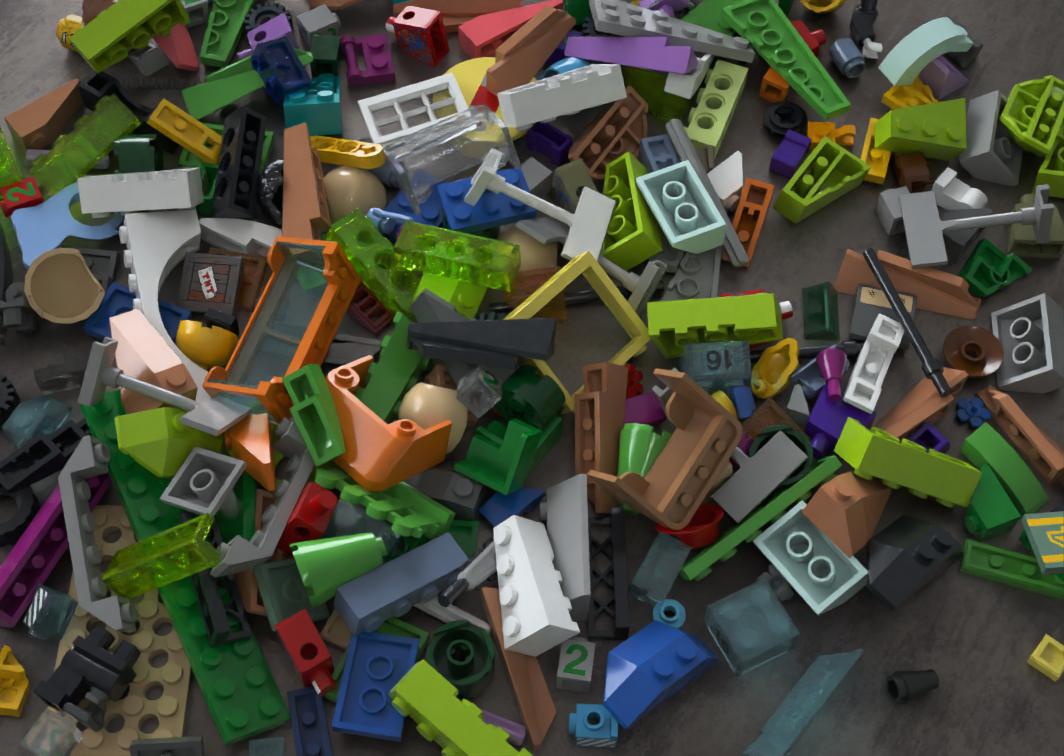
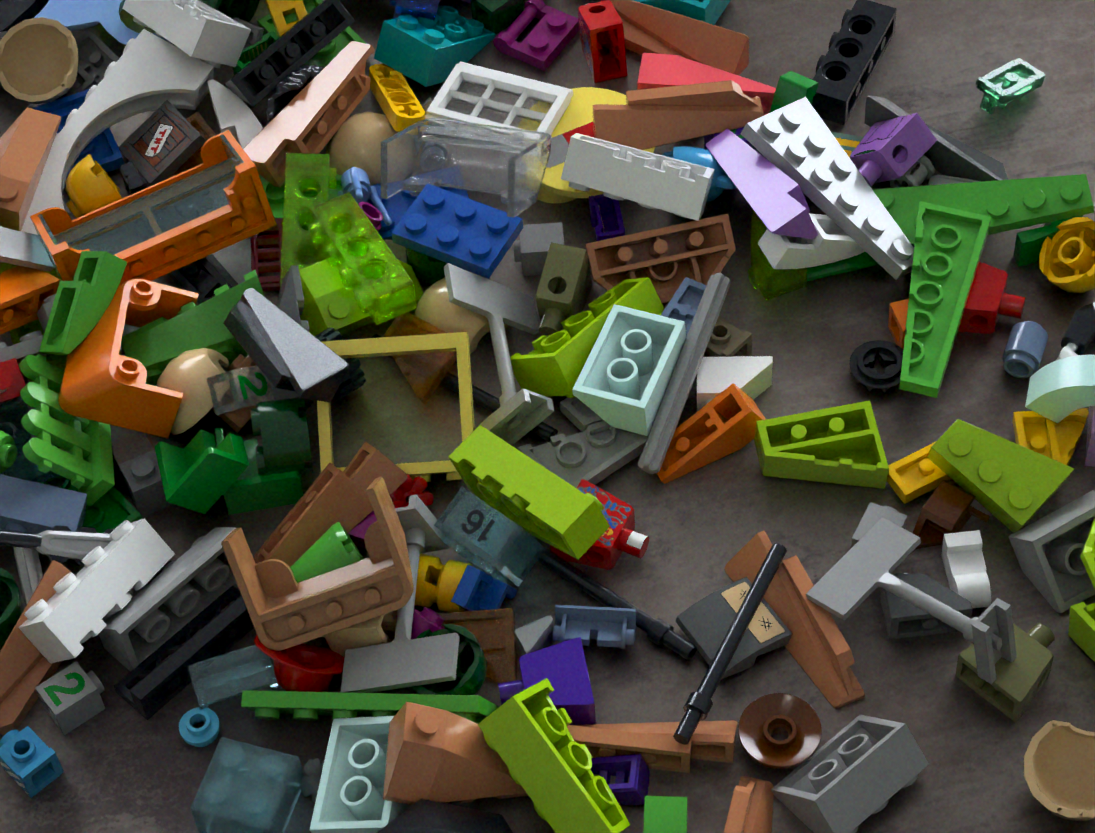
camera: 50 degrees right, 5 degrees down
white piece [464,148,616,261] -> none
blue slope [478,488,546,527] -> none
blue wedge [603,620,719,730] -> none
yellowish green brick [684,59,749,160] -> none
yellow arm [751,338,799,399] -> none
dark purple piece [769,129,812,179] -> none
clear green slope [802,281,840,341] -> none
light orange plate [807,121,856,150] -> none
magenta cone [816,348,847,402] -> none
white slope [843,313,904,414] -> none
blue plant [956,397,991,428] -> none
green slope [958,238,1032,297] -> none

